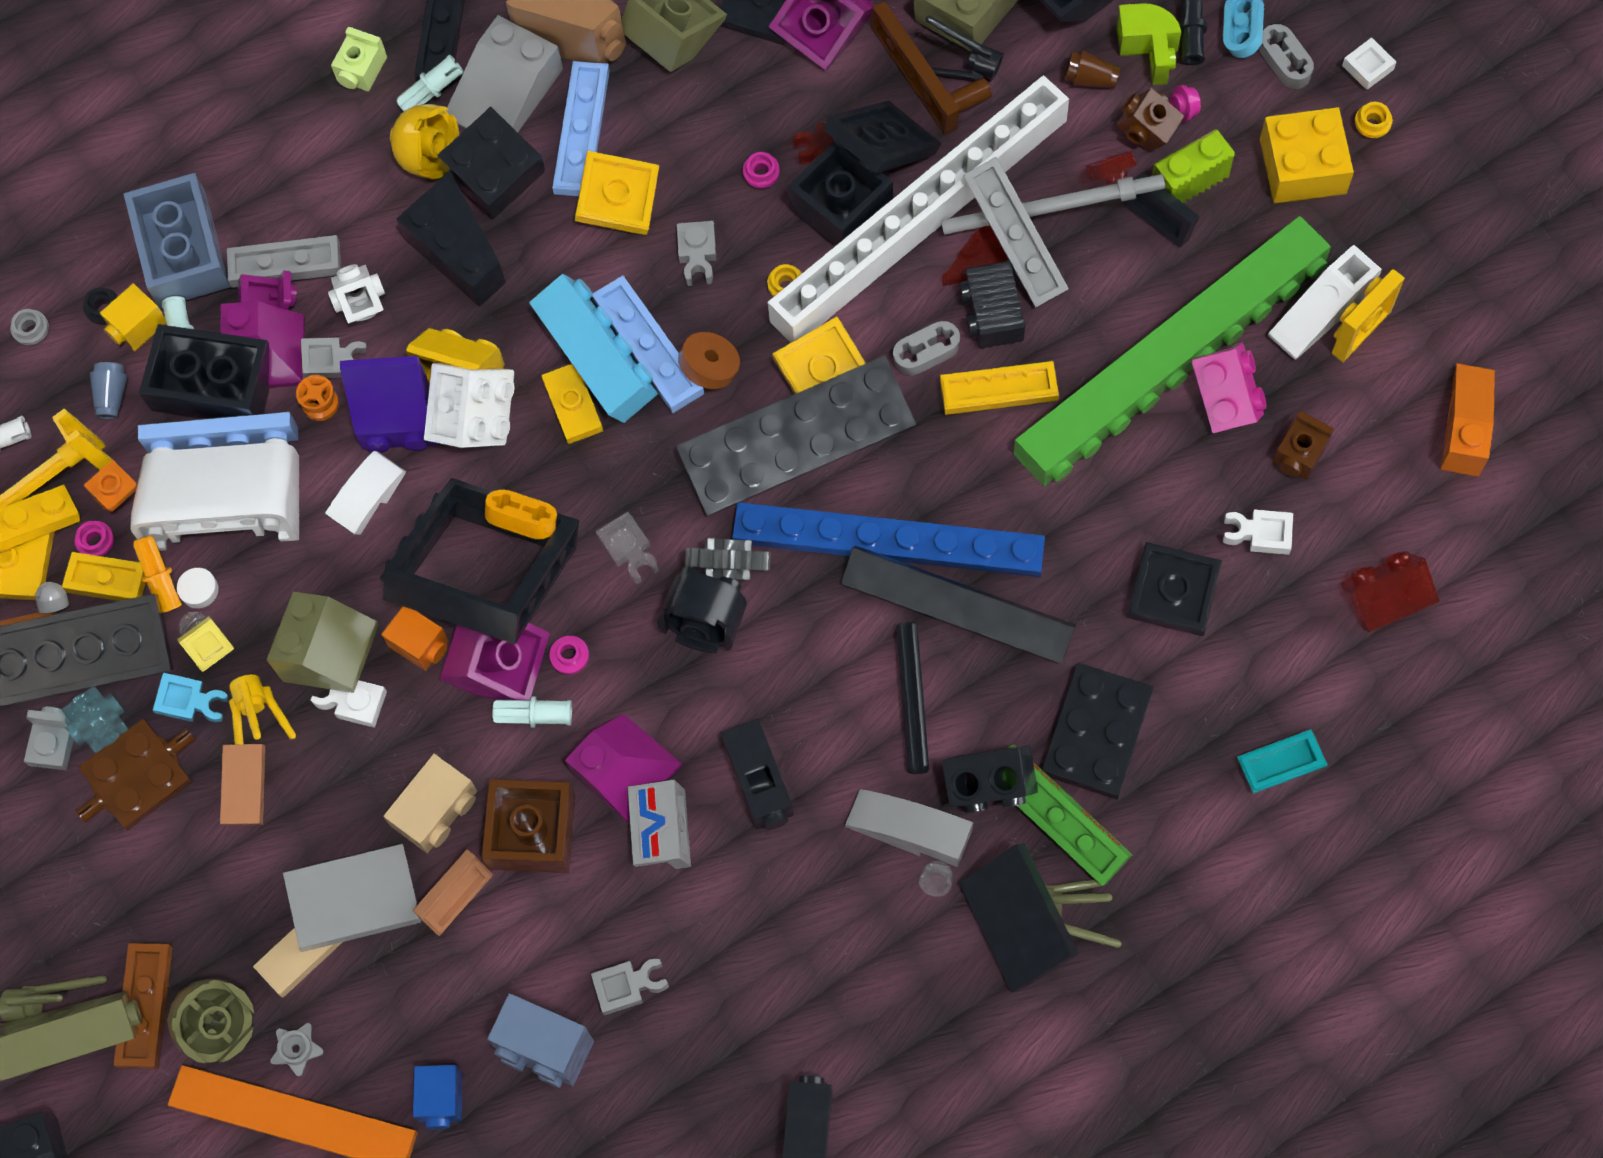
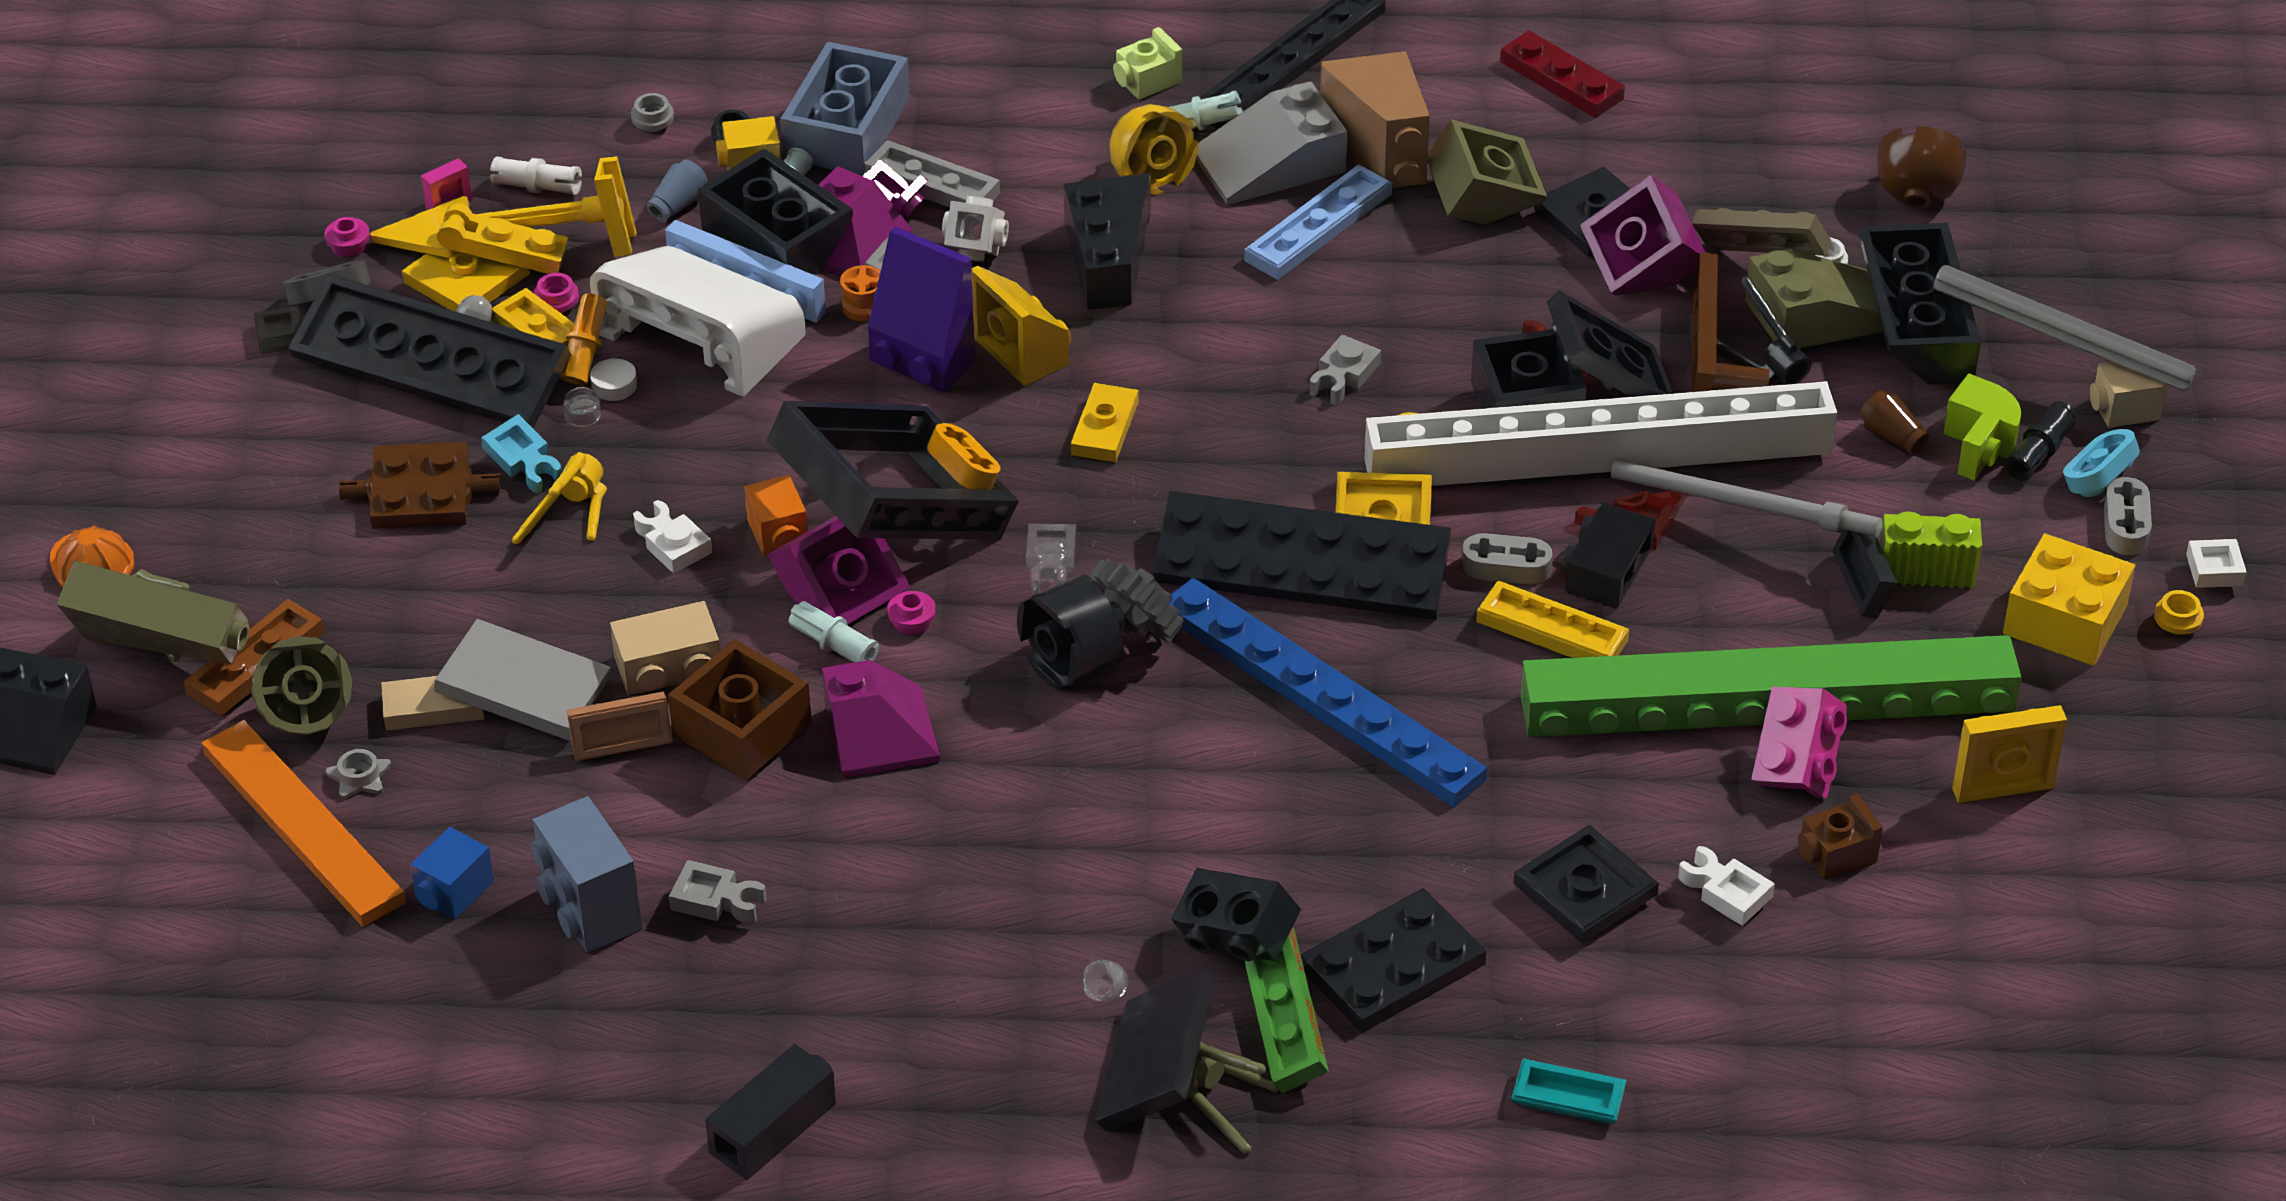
camera: 30 degrees right, 25 degrees down
light grey bracket [24,706,77,771] -> none
clear light blue brick [61,686,128,753] -> none
orange bracket [84,459,137,512] -> none
light yellow tile [177,616,234,672] -> none
nougat tile [220,744,266,826] -> none
olive slope [267,592,379,693] -> none
white slope [325,451,406,535] -> none
white bracket [424,363,514,448] -> none
black brick [437,106,545,220] -> none
medium azure brick [529,274,658,423] -> none
yellow plate [575,151,659,235] -> none
light blue plate [592,276,704,413] -> none
light grey panel [628,780,691,869] -> none
dark orange piece [678,332,740,389] -> none
black brick [721,718,794,830] -> none
dark pink plate [743,152,780,188] -> none
black tile [841,545,1076,664] -> none
light grey slope [845,789,973,867] -> none
black axle [897,622,929,775] -> none
light grey plate [963,157,1069,308] -> none
clear red plate [1086,151,1137,184] -> none
reddish brown brick [1116,88,1184,153] -> none
dark pink plate [1169,85,1201,122] -> none
white slope [1268,245,1382,360] -> none
clear red bracket [1341,551,1440,632] -> none
orange slope [1440,363,1495,477] -> none

